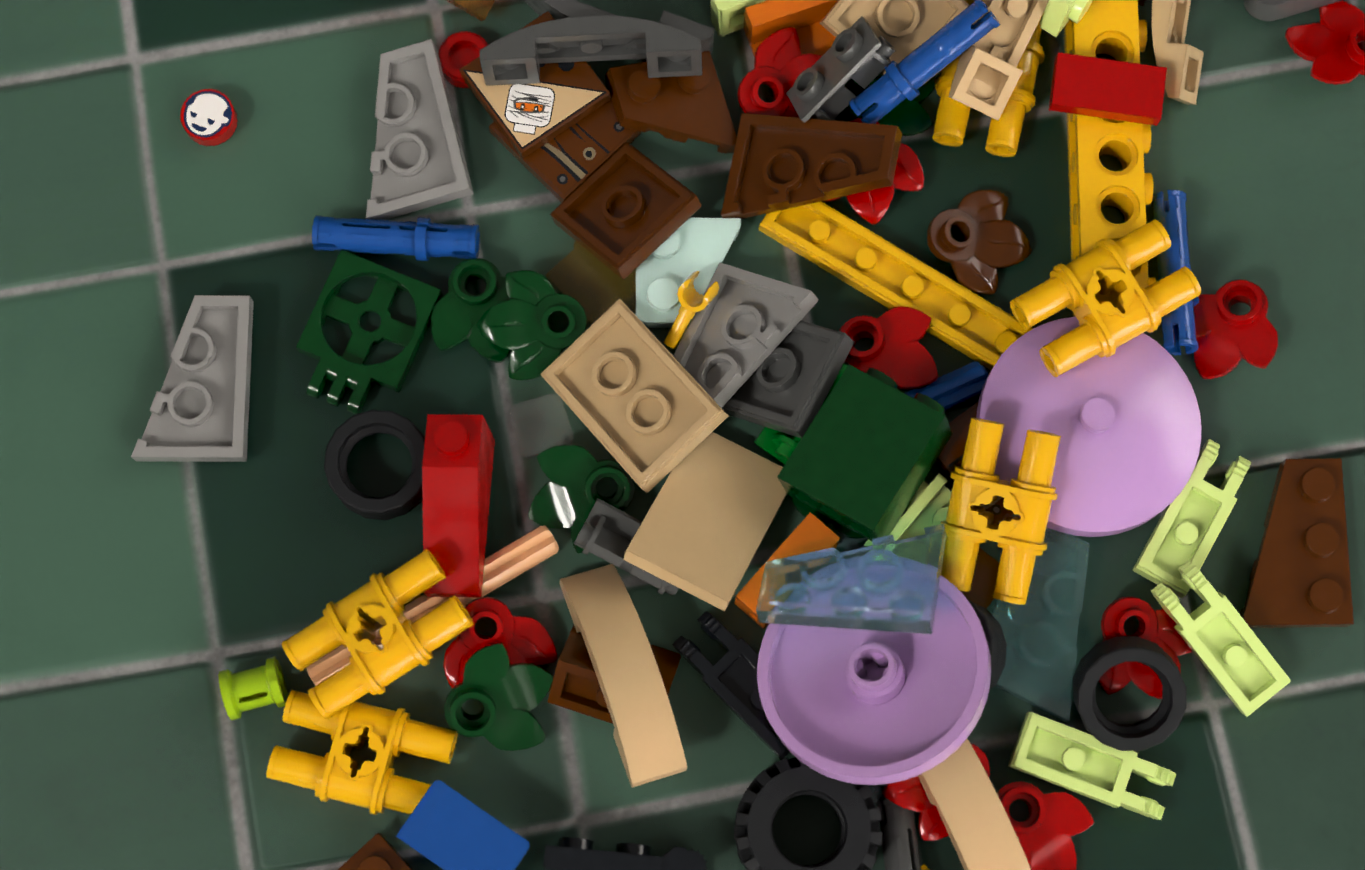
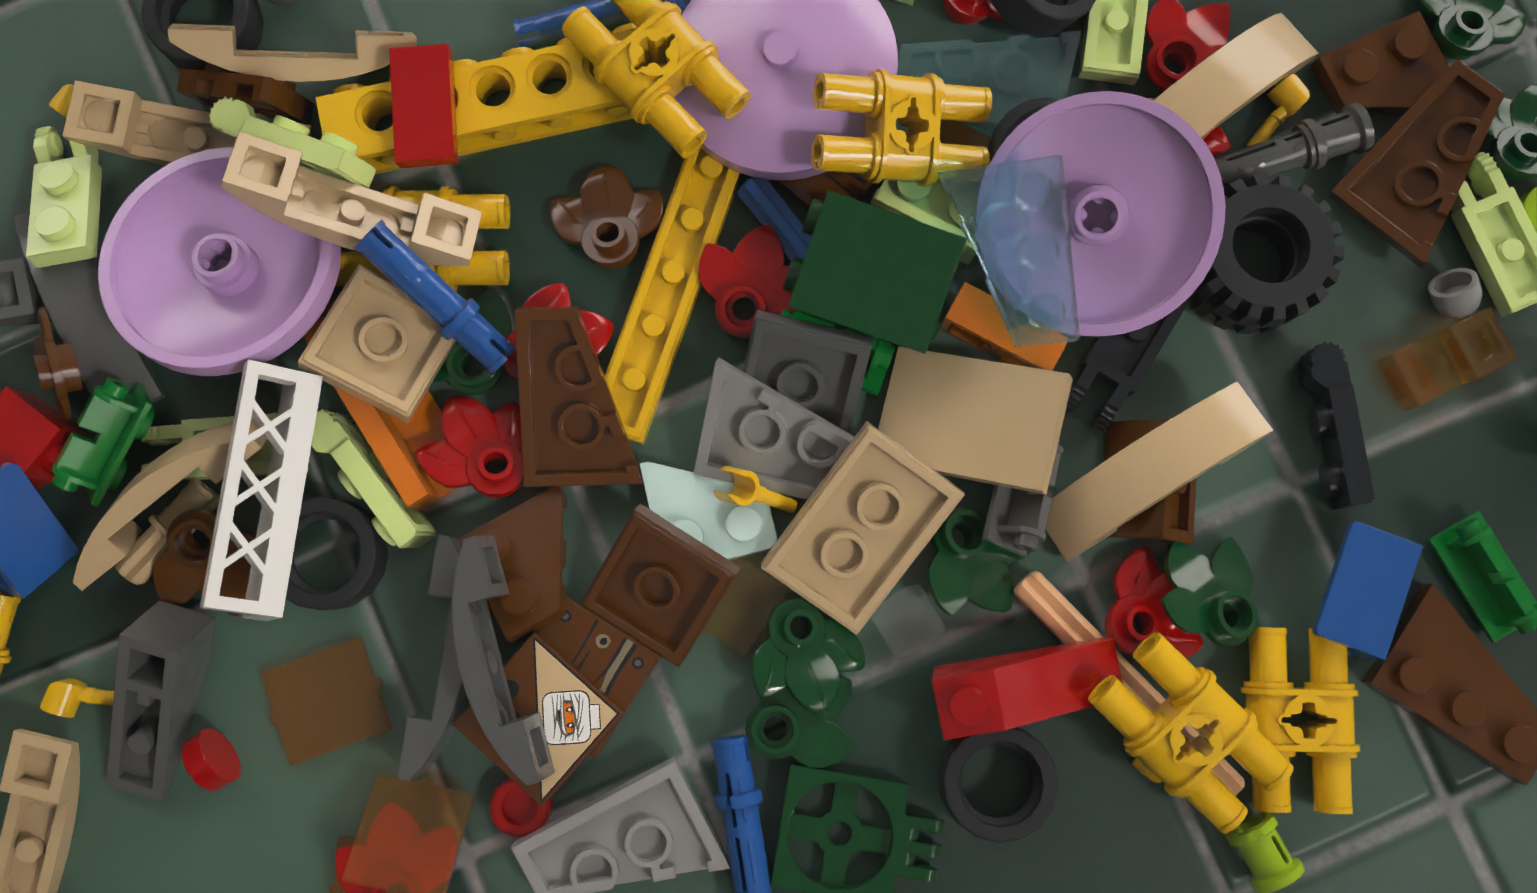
camera: 100 degrees left, 5 degrees up
dark grey hinge [786,16,896,123] -> none

